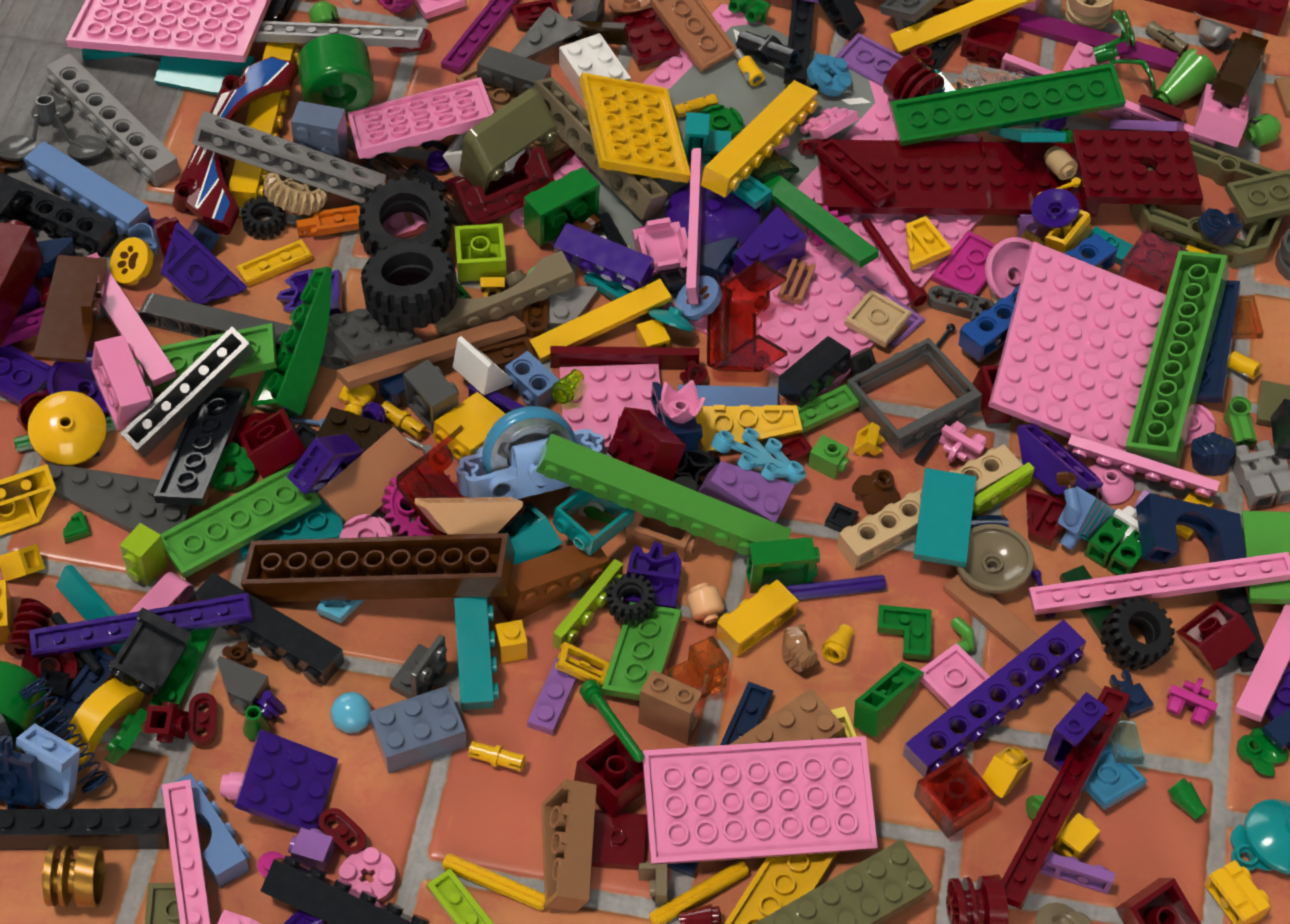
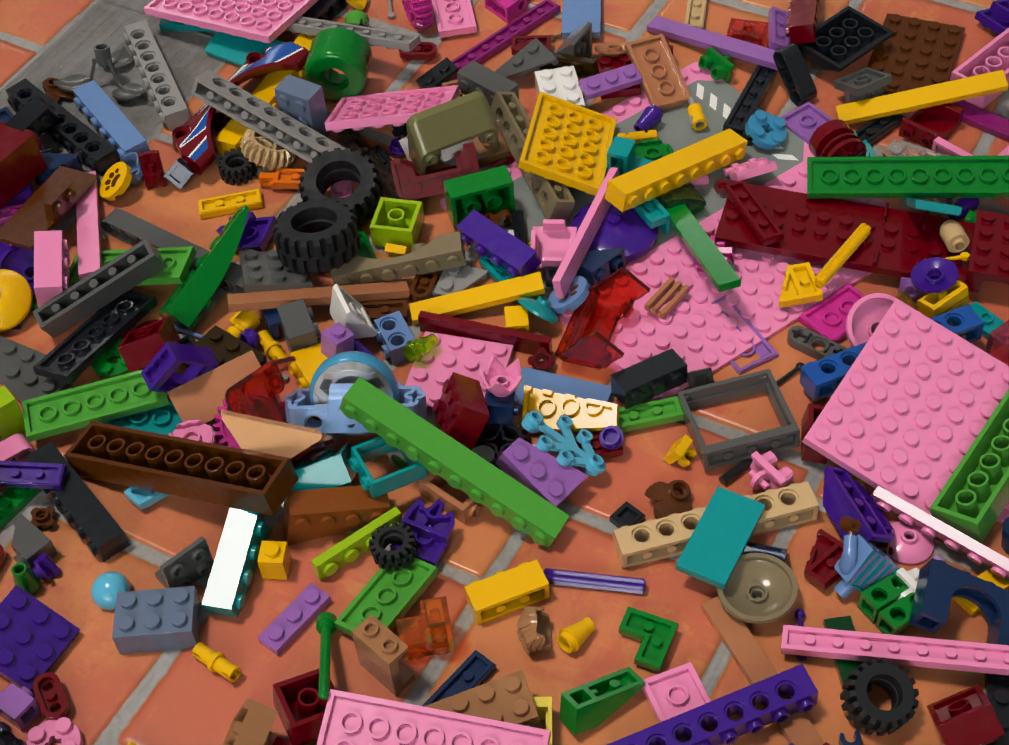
camera: 25 degrees right, 5 degrees down
dark purple wing [160,222,247,305] -> none
yellow tile [555,642,610,687] -> none
light nougat head [686,583,724,624] -> none
dark purple wedge [733,206,807,287] -> none
black piece [736,31,801,69] -> none
green window [746,537,820,593] -> none
bright green brick [808,434,850,480] -> none
tan tile [844,289,912,348] -> none
dark red piece [862,218,929,308] -> none
dark red plate [910,45,934,66] -> none
bright green arm [951,617,975,654] -> none
lime tile [972,462,1035,515] -> none
none -> medium lavender brick [321,322,355,358]
none -> black plate [416,57,459,89]
none -> medium lavender plate [578,63,642,100]
none -> dark purple plate [599,425,624,450]
none -> dark purple cone [634,105,663,132]
none -> yellow axle [814,223,871,288]

